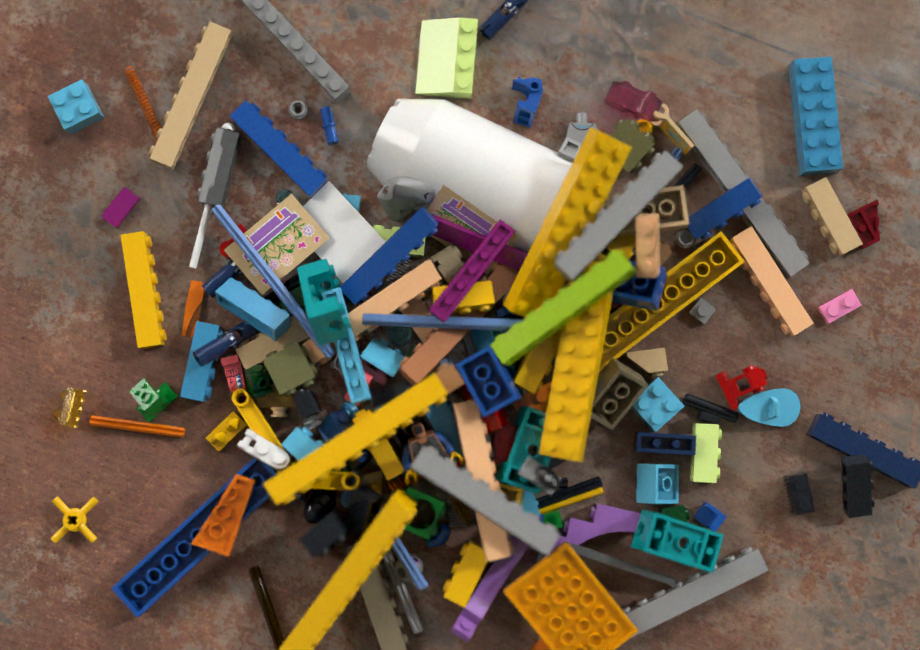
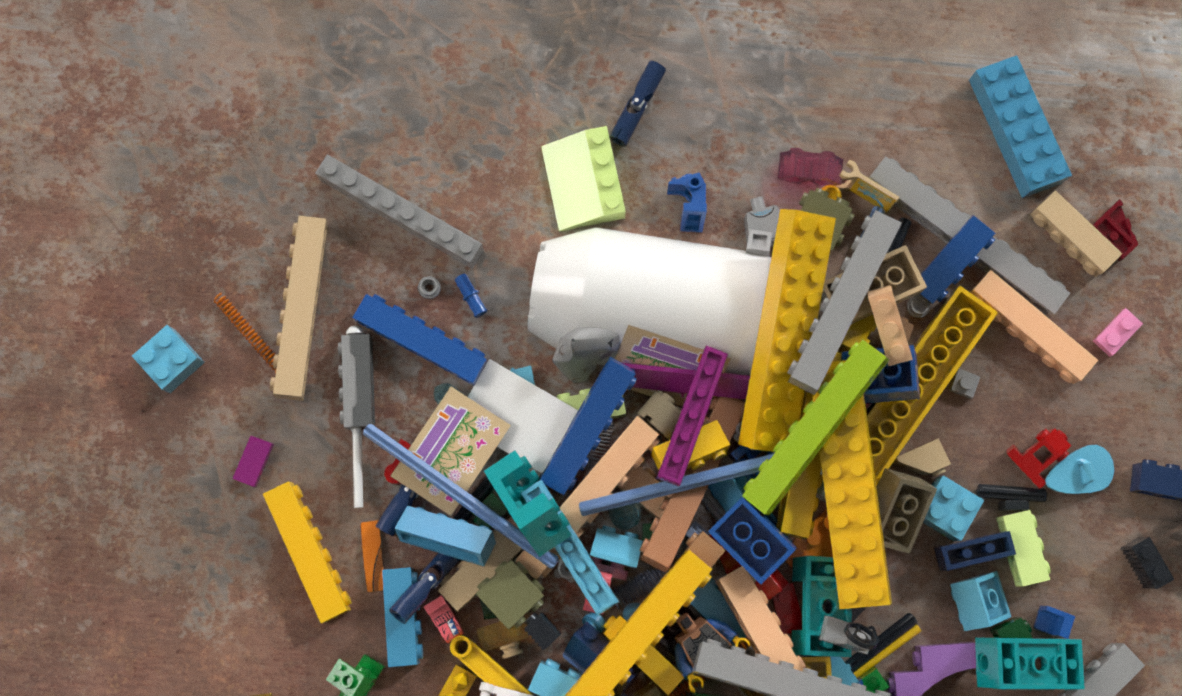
camera: 15 degrees left, 5 degrees down
dark green brick [244,364,273,398] -> none
light grey plate [304,414,323,430] -> none

